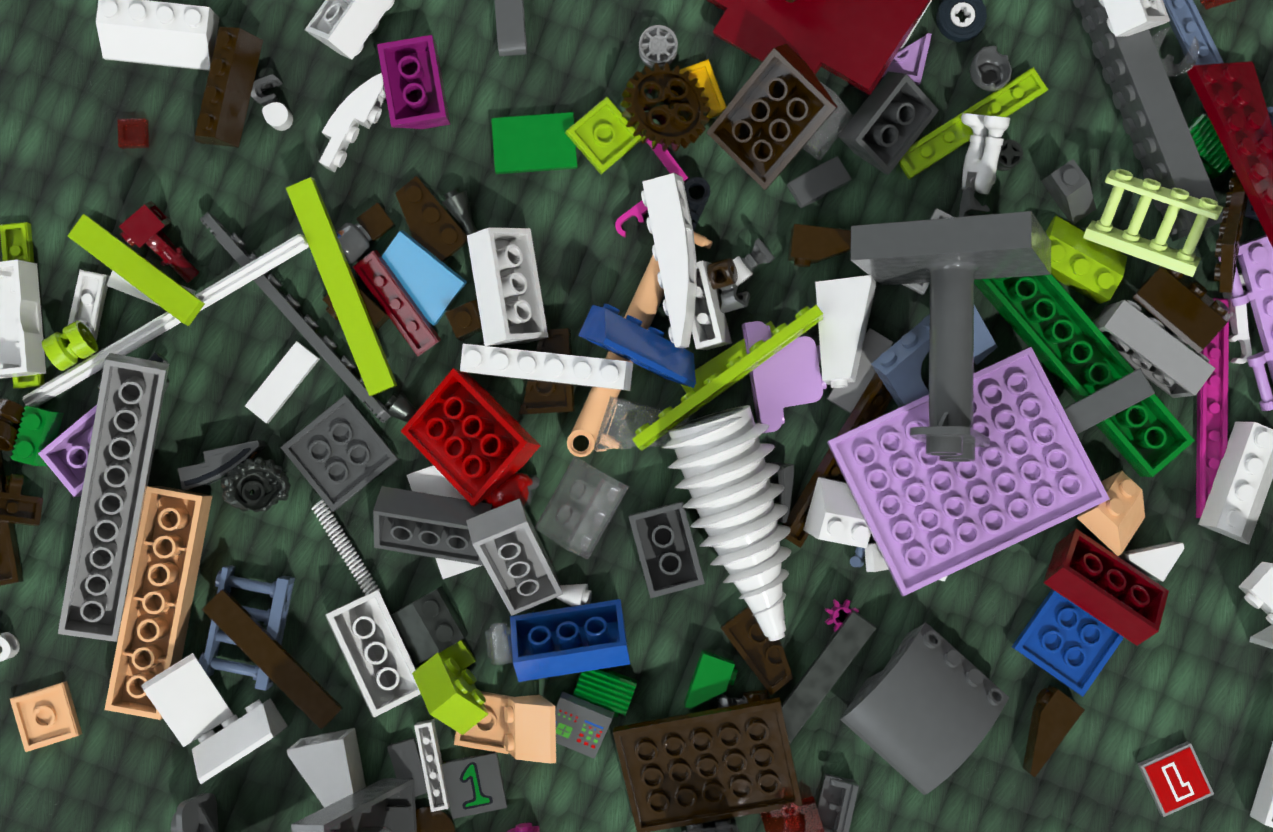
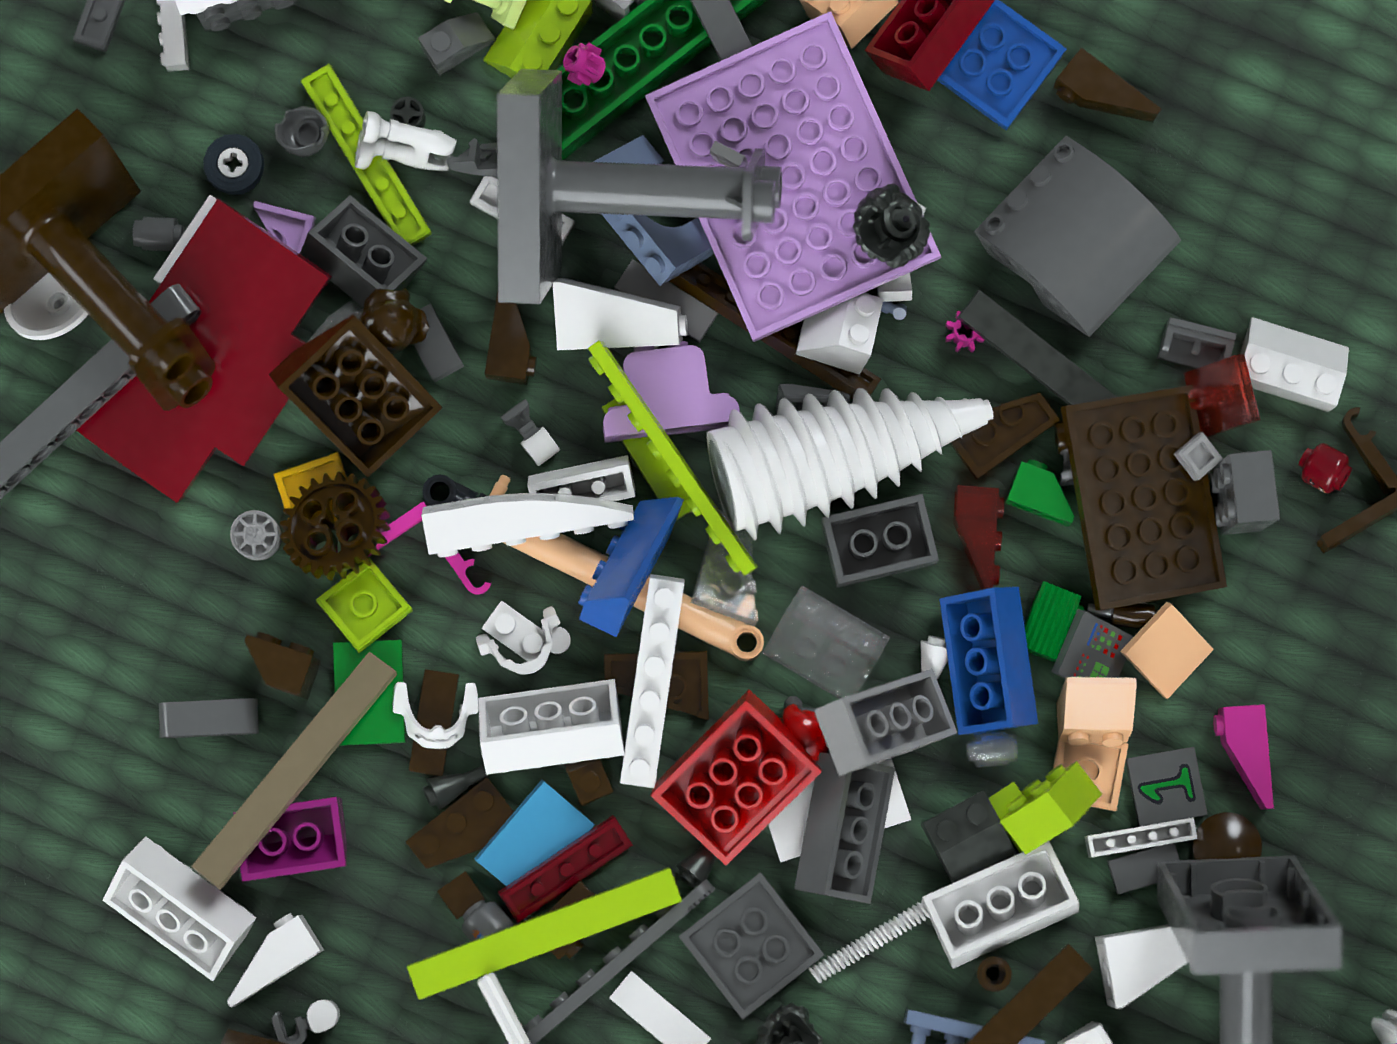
camera: 85 degrees left, 5 degrees down
white slope [319,73,386,173] -> none
leg [707,258,750,313] -> none
none -> dark tan tile [191,652,397,890]
none -> white slope [227,913,324,1007]
none -> dark brown slope [244,631,321,700]
none -> dark brown hair [359,289,430,355]
none -> white helmet [393,682,478,749]
none -> dark brown tile [409,669,460,776]
none -> white helmet [476,606,560,675]
none -> white hinge [482,600,571,661]
none -> dark pink gear [563,42,606,86]
none -> light grey tile [710,141,748,168]
none -> pearl dark grey hair [852,184,930,268]
none -> clear red slope [953,485,1004,590]
none -> dark brown cone [977,957,1012,992]
none -> dark brown piece [1087,602,1155,629]
none -> light nougat tile [1120,602,1214,699]
none -> light grey tile [1174,432,1223,481]

